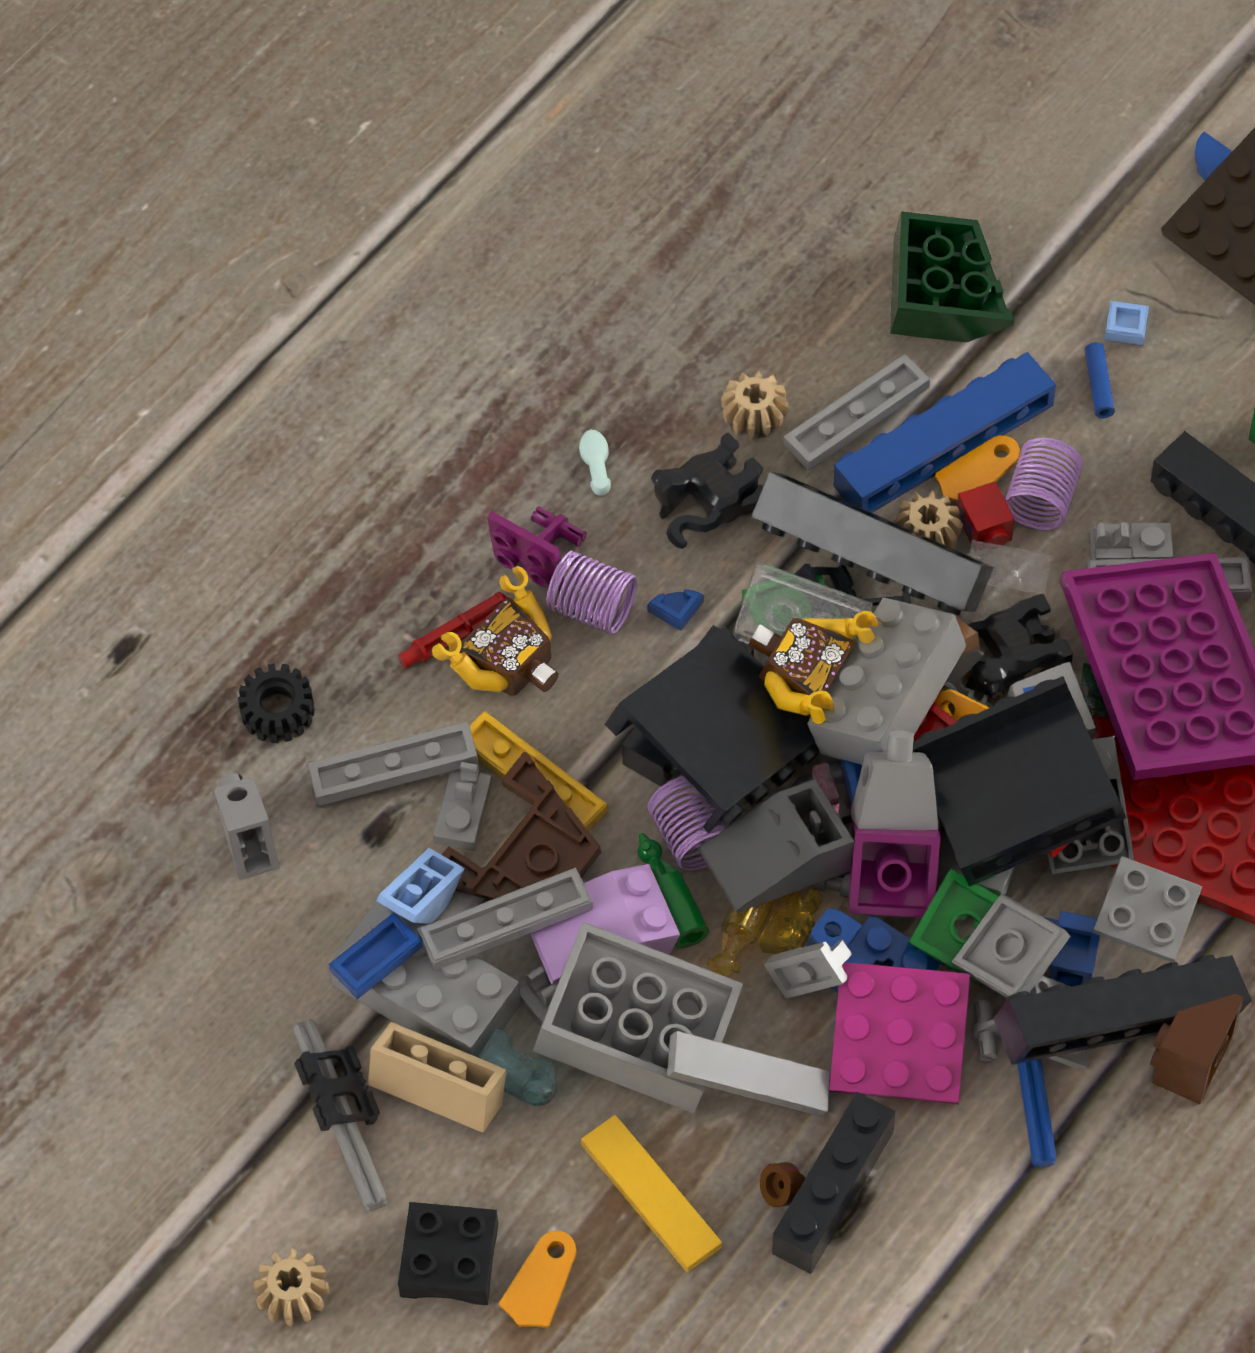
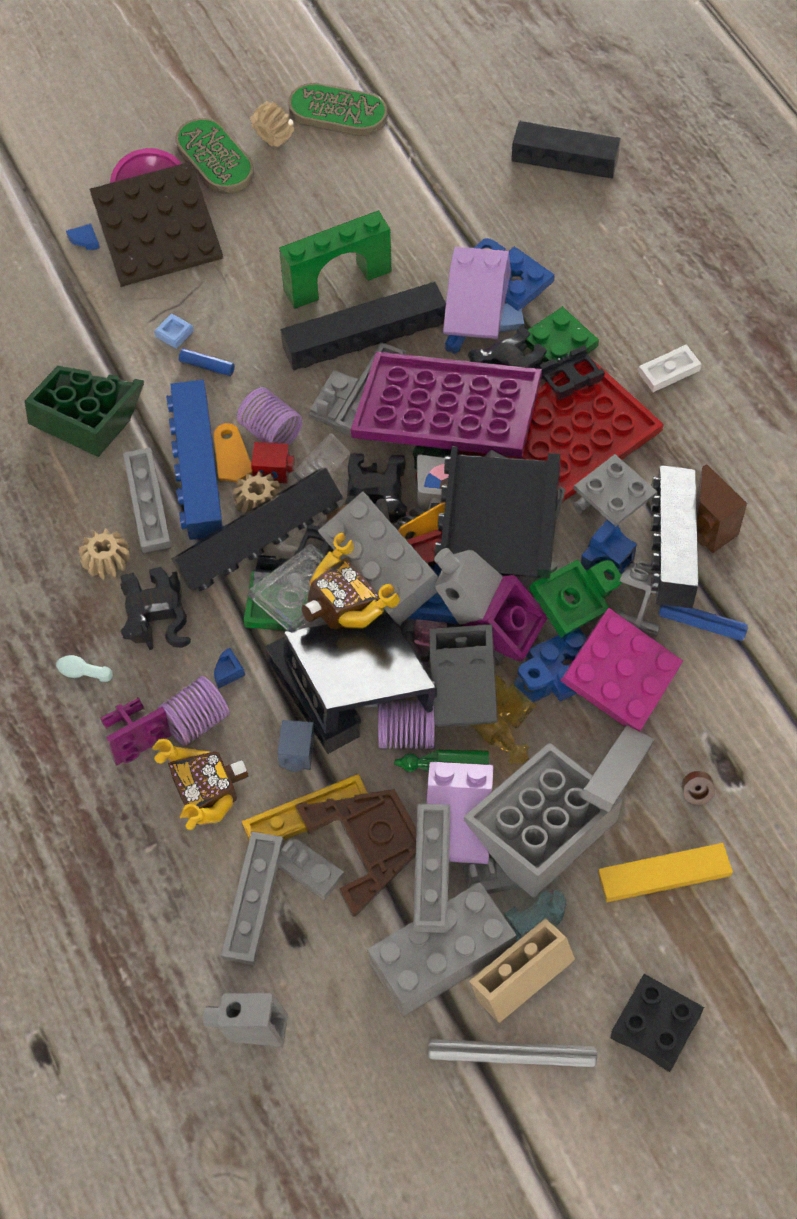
camera: 65 degrees left, 0 degrees up
black tyre [238,663,315,743] -> none
tan gear [253,1248,329,1327] -> none
black piece [294,1045,380,1131] -> none
blue tile [328,912,423,1000] -> none
light blue slope [376,848,465,924] -> none
red piece [398,592,507,669] -> none
light orange piece [499,1231,577,1328] -> none
light grey plate [763,939,852,999] -> none
black brick [772,1092,896,1274] -> none
light grey tile [952,893,1071,998] -> none
none -> sand blue brick [277,720,315,772]

